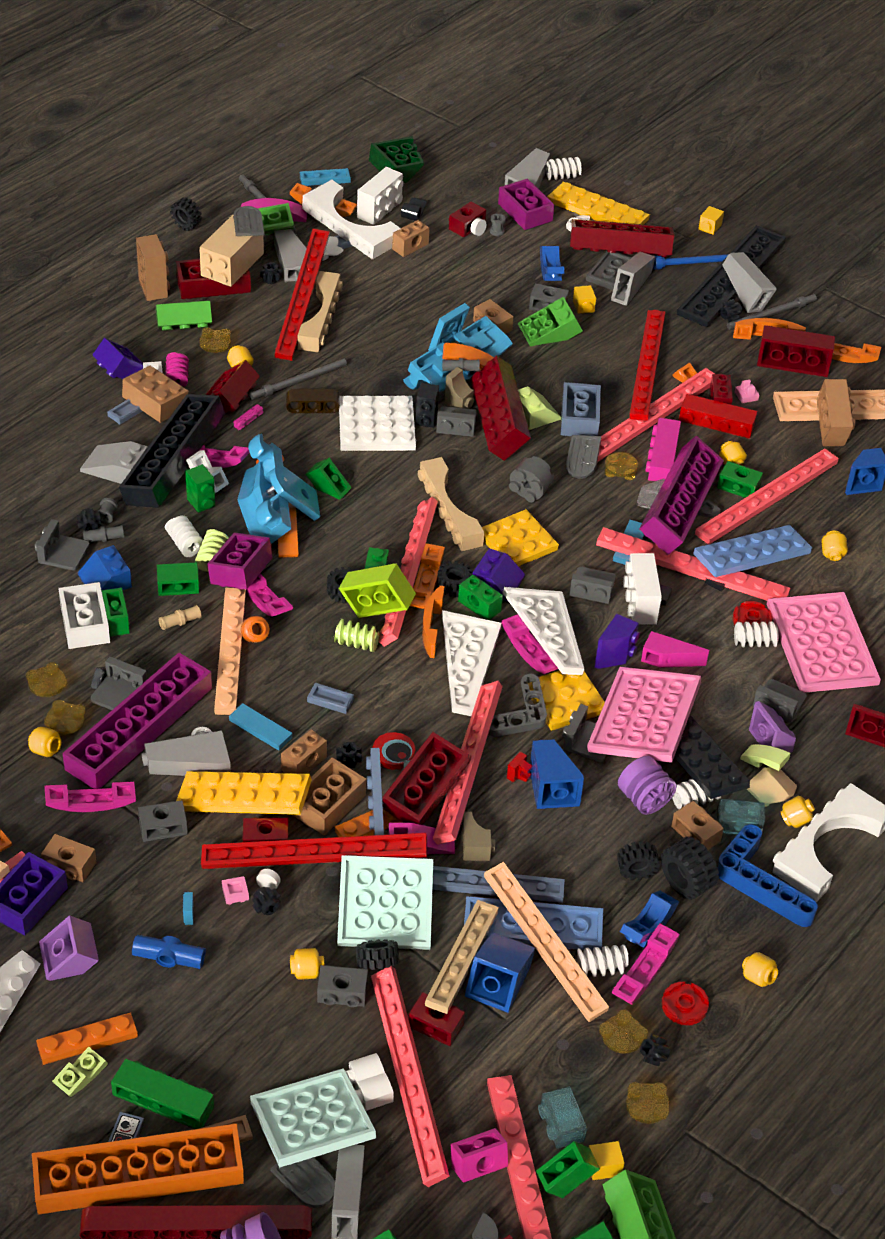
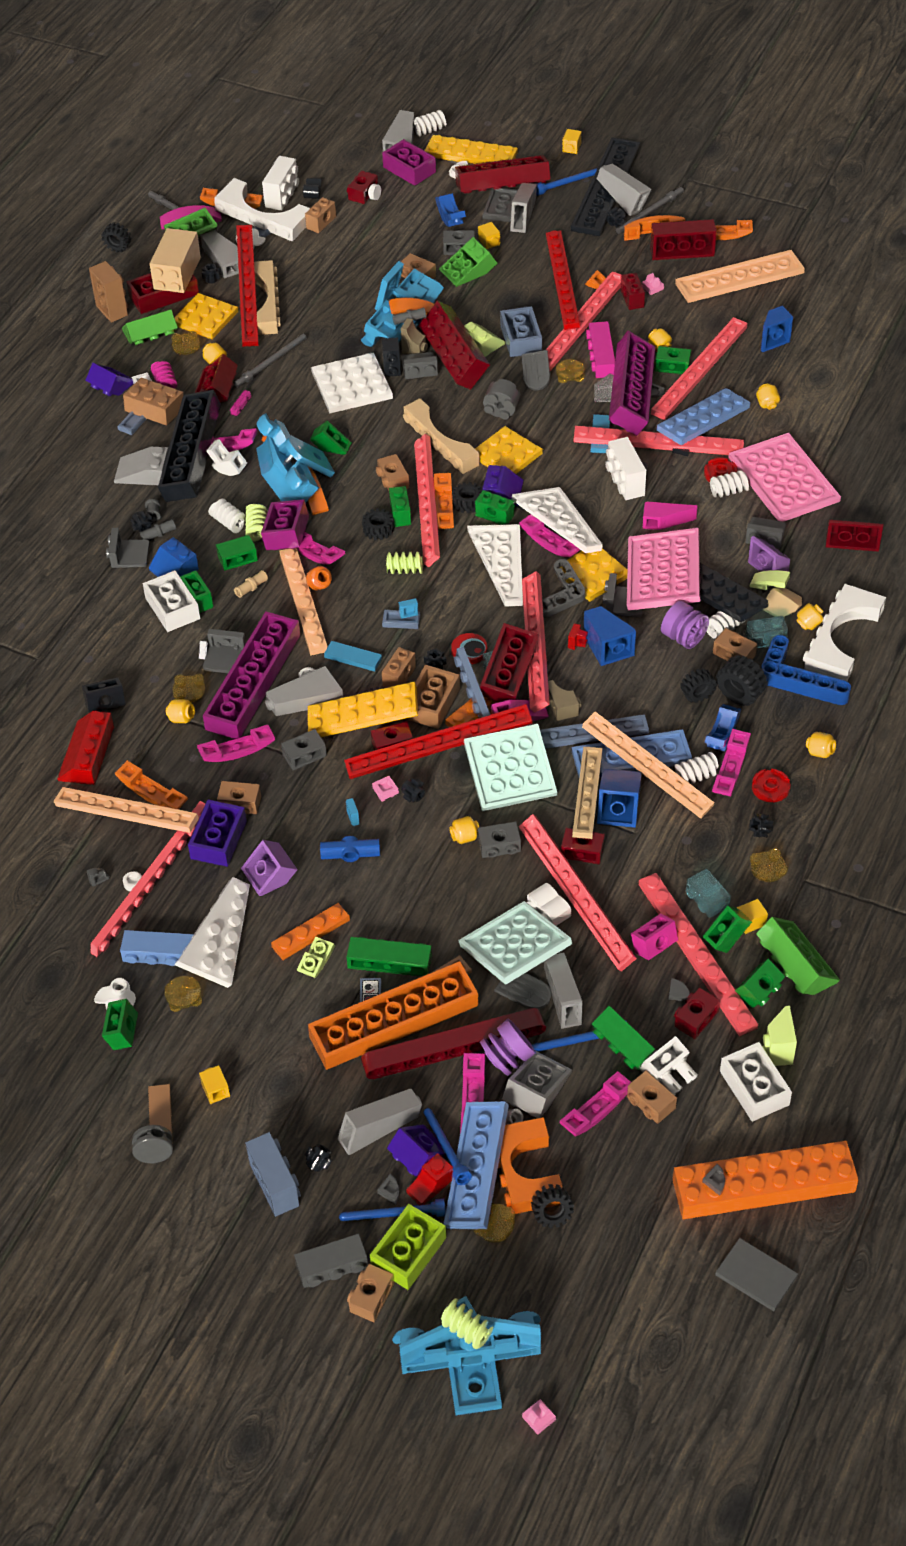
camera: 10 degrees left, 5 degrees up
clear yellow piece [26,662,67,697] -> none
green brick [186,464,215,513] -> none
dark grey window [233,206,264,236] -> none
white tile [256,869,280,890] -> none
dark brown beam [286,389,340,413] -> none
dark azure tile [300,168,351,186] -> none
lime brick [339,563,416,618] -> none
black tyre [356,939,399,970] -> none
dark green wedge [369,136,424,183] -> none
orange slope [422,586,444,658] -> none
dark grey bush [490,214,506,236] -> none
dark grey bracket [570,567,616,604] -> none
dark purple slope [595,614,640,669] -> none
clear yellow piece [599,1010,648,1053] -> none
red brick [679,394,758,439] -> none
medium nougat brick [816,379,855,446] -> none
none -> yellow plate [174,293,238,340]
none -> medium nougat brick [376,454,409,491]
none -> dark azure tile [399,598,418,619]

